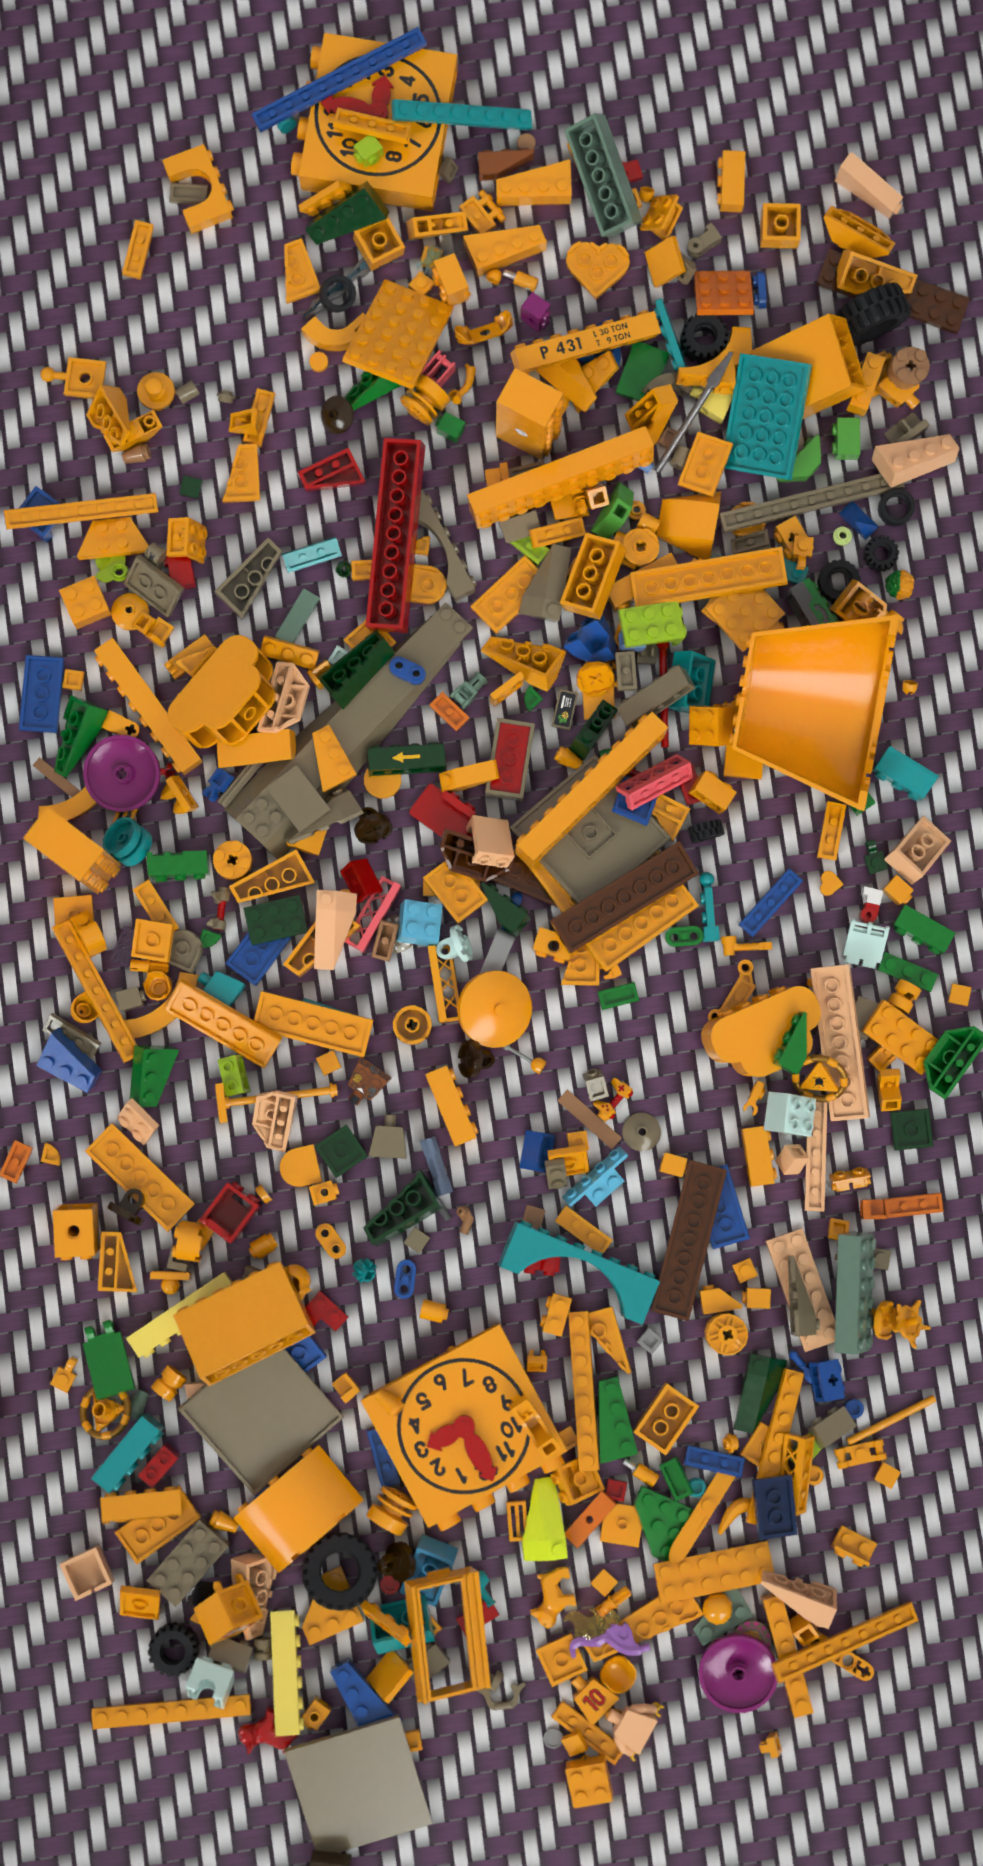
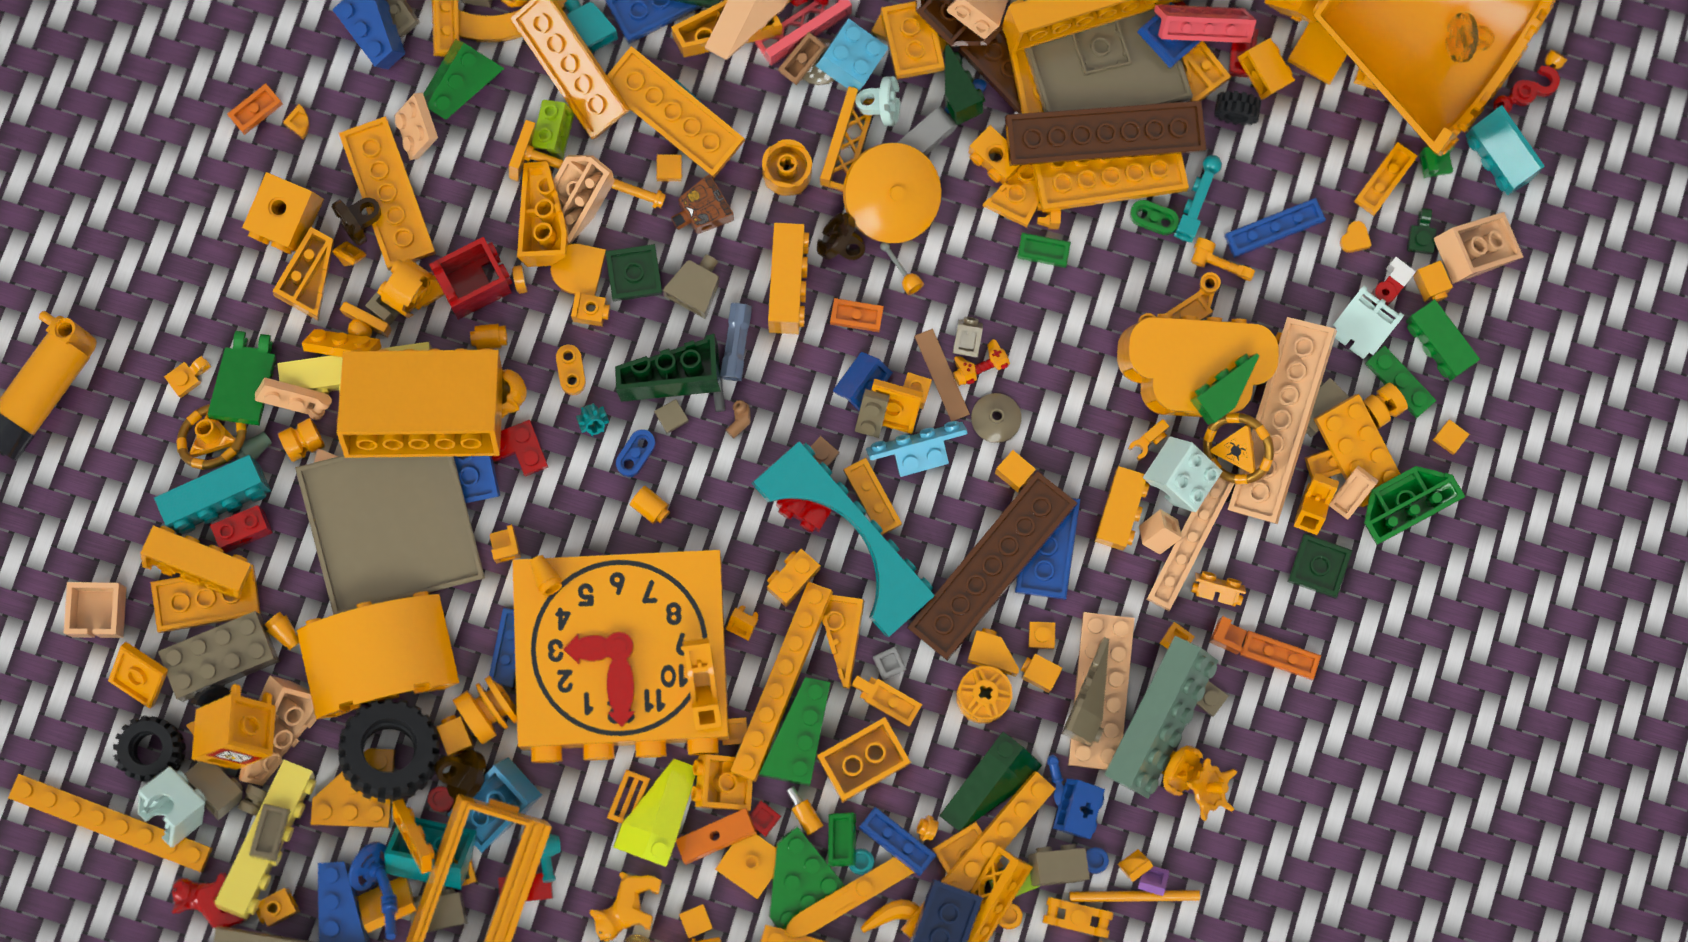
camera: 25 degrees right, 5 degrees down
none -> dark tan tile [249,804,290,862]
none -> light nougat plate [255,378,332,420]
none -> light orange plate [302,329,382,357]
none -> light orange slope [333,241,367,266]
none -> blue dish [349,842,398,940]
none -> light orange brick [436,715,475,756]
none -> light orange wedge [517,161,568,267]
none -> orange plate [830,298,884,332]
none -> light orange hinge [851,676,922,727]
none -> light orange tile [1118,849,1153,882]
none -> medium lavender plate [1138,866,1169,896]
none -> light nougat tile [1329,466,1378,520]
none -> clear yellow tile [1445,13,1495,63]
none -> red piece [1493,66,1560,113]

